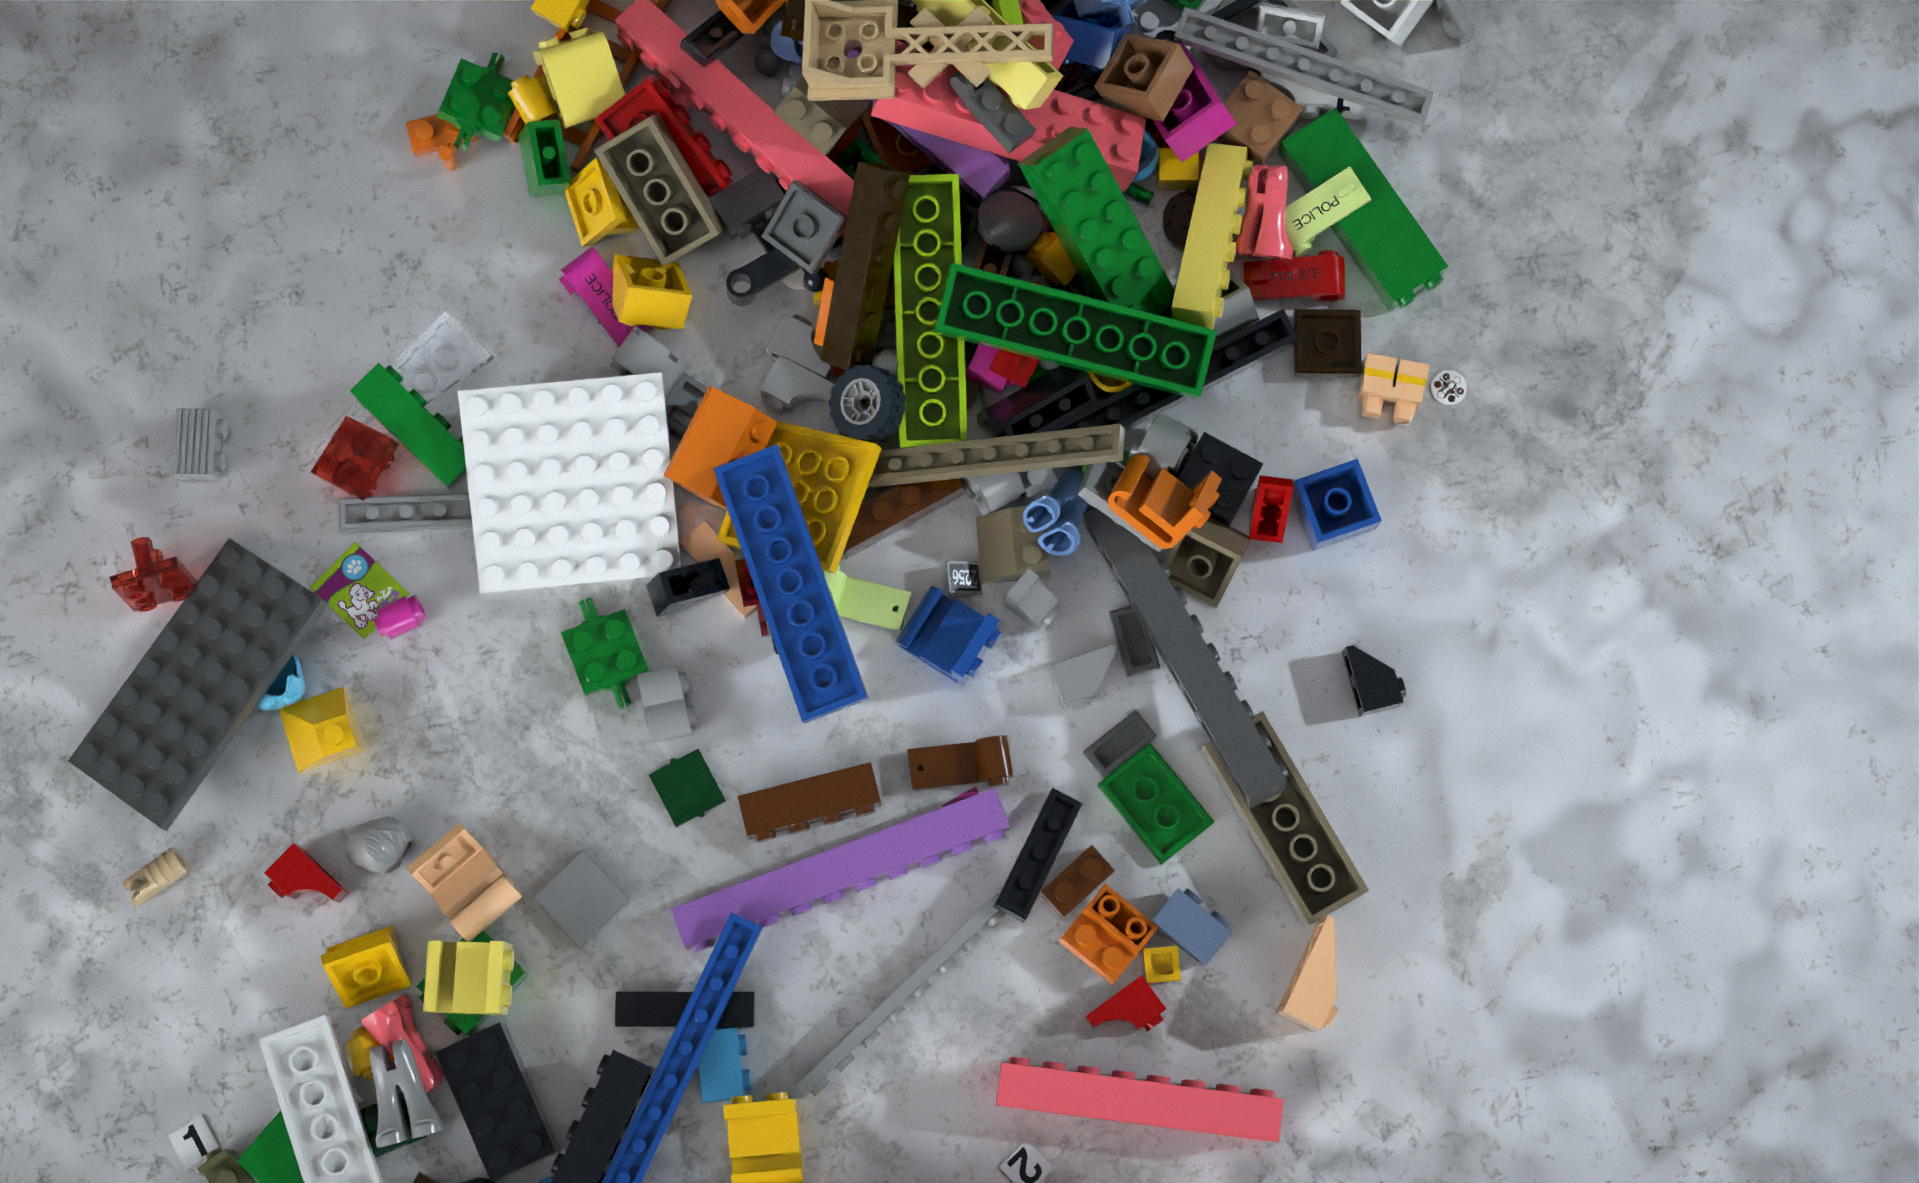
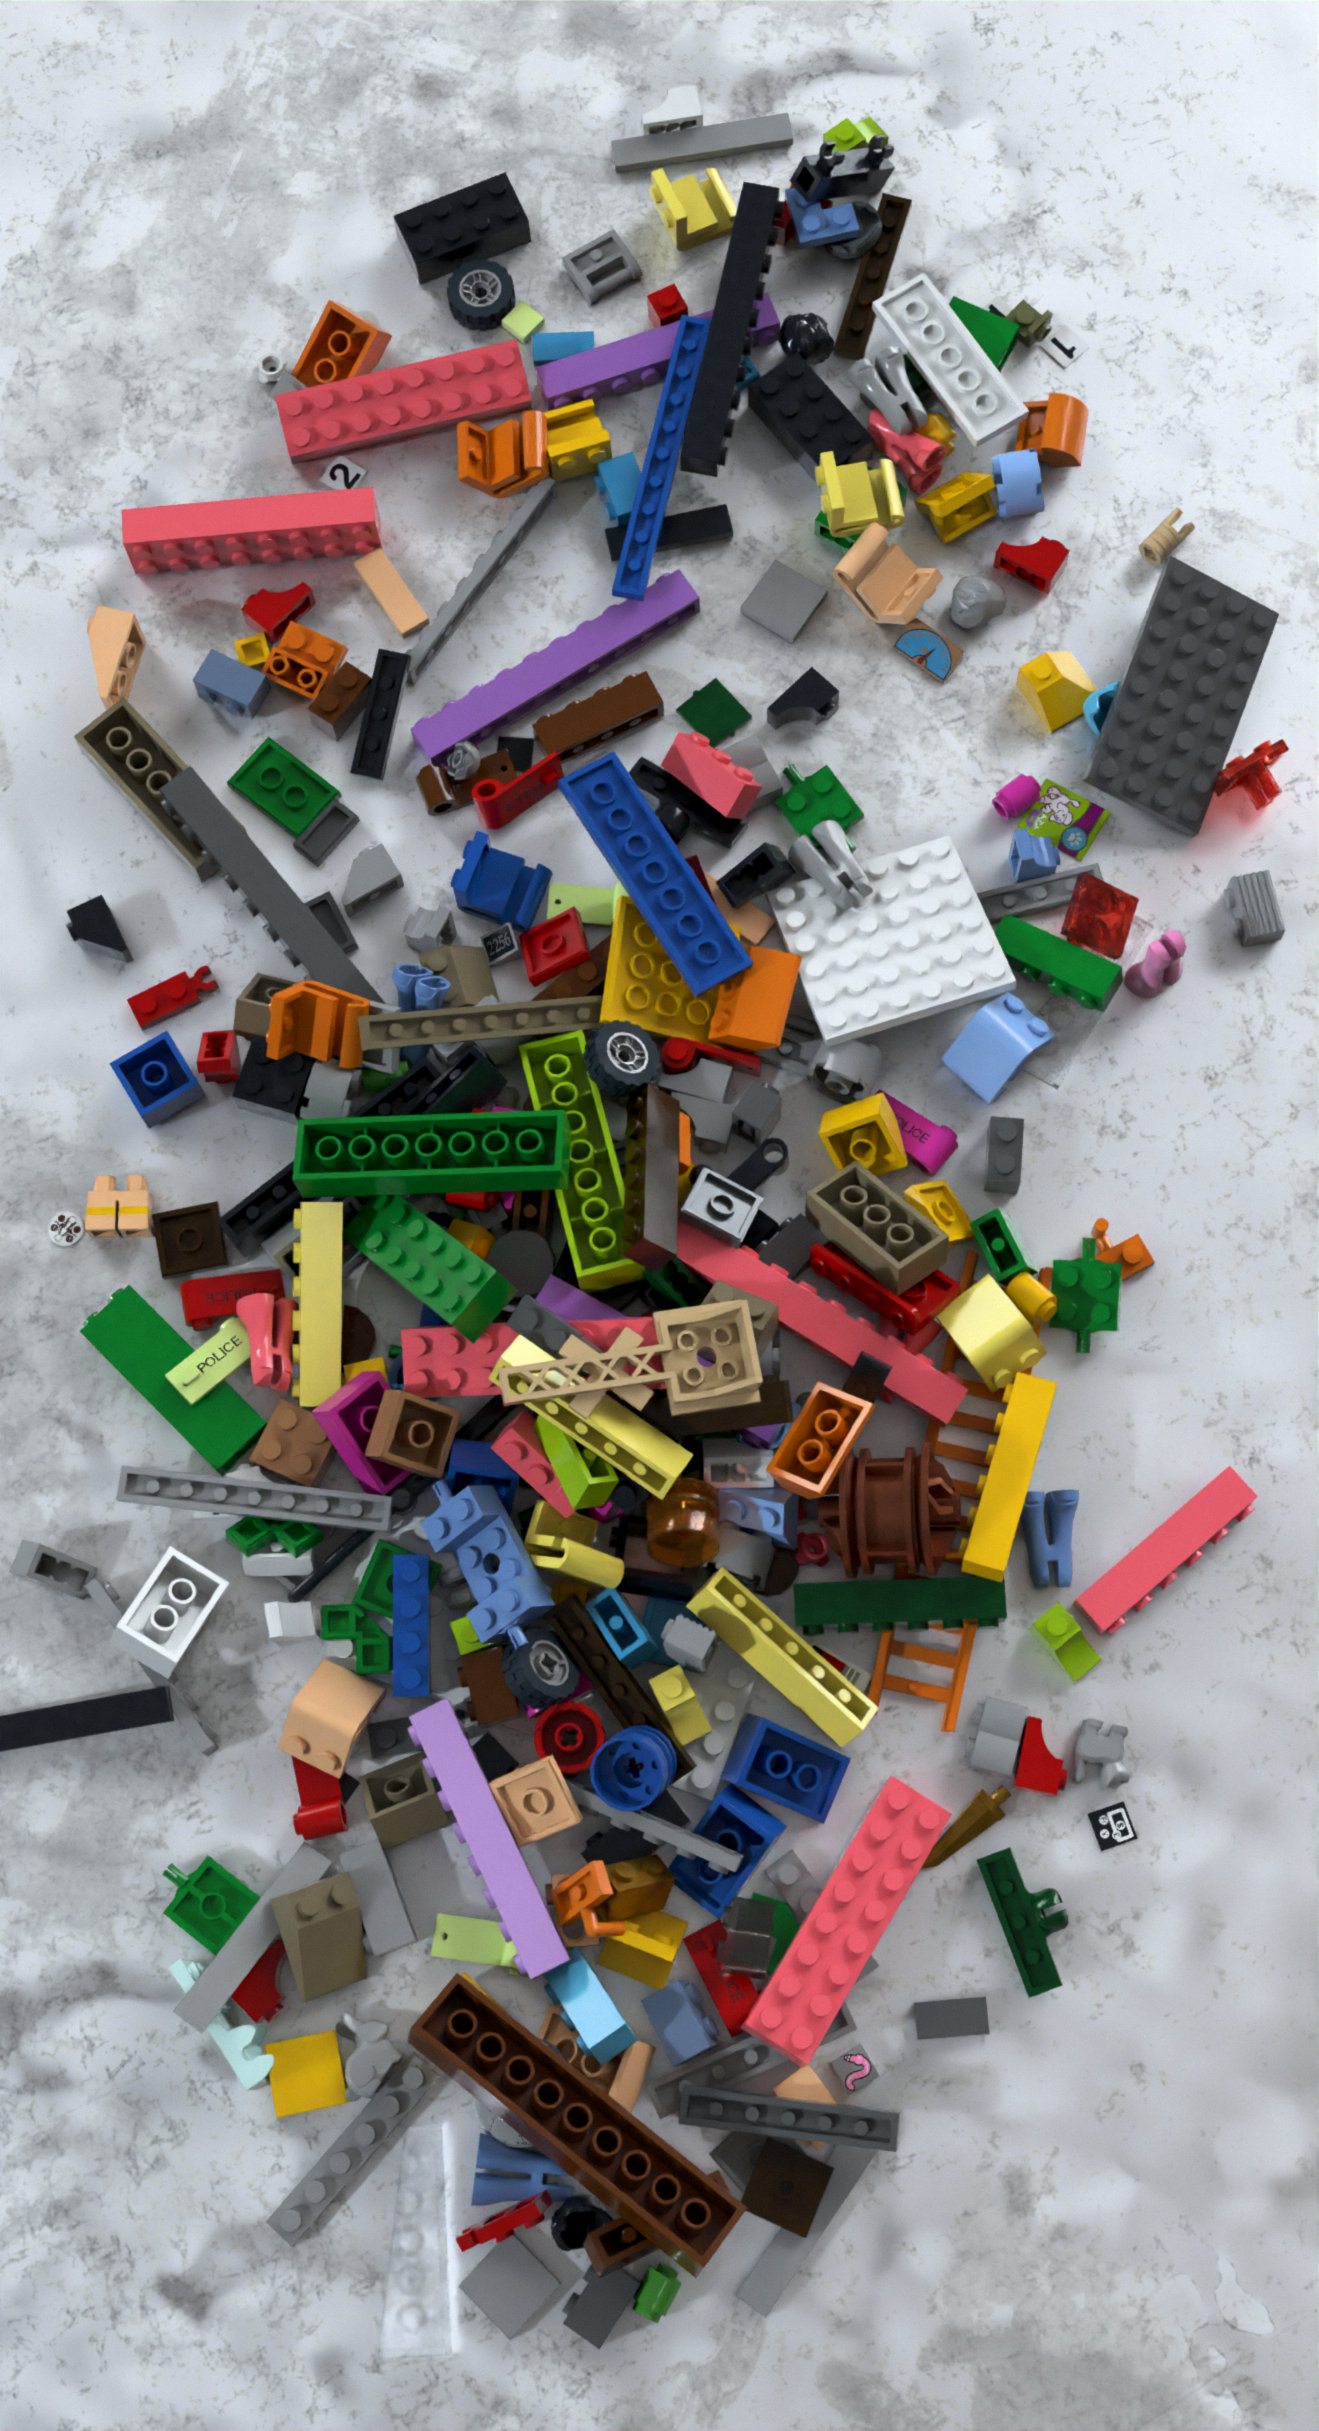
camera: 175 degrees right, 5 degrees down
none -> light grey arch [9,1540,97,1600]
none -> red plate [127,966,219,1031]
none -> green tile [225,1516,323,1558]
none -> light nougat tile [353,547,430,639]
none -> light grey plate [447,741,481,781]
none -> orange piece [457,410,549,498]
none -> red door [471,751,564,830]
none -> black sticker [497,736,534,772]
none -> red tile [519,906,591,987]
none -> black plate [629,756,749,849]
none -> coral brick [661,732,762,820]
none -> red door [661,1037,761,1077]
none -> dark grey brick [732,1080,782,1148]
none -> black arch [767,667,839,730]
none -> light grey piece [788,820,873,910]
none -> slope [893,618,964,684]
none -> light blue piece [941,992,1056,1105]
none -> dark grey brick [984,1116,1024,1194]
none -> light blue brick [991,448,1044,518]
none -> medium blue arch [1009,828,1060,883]
none -> orange brick [1015,393,1089,468]
none -> bright pink piece [1124,930,1187,998]

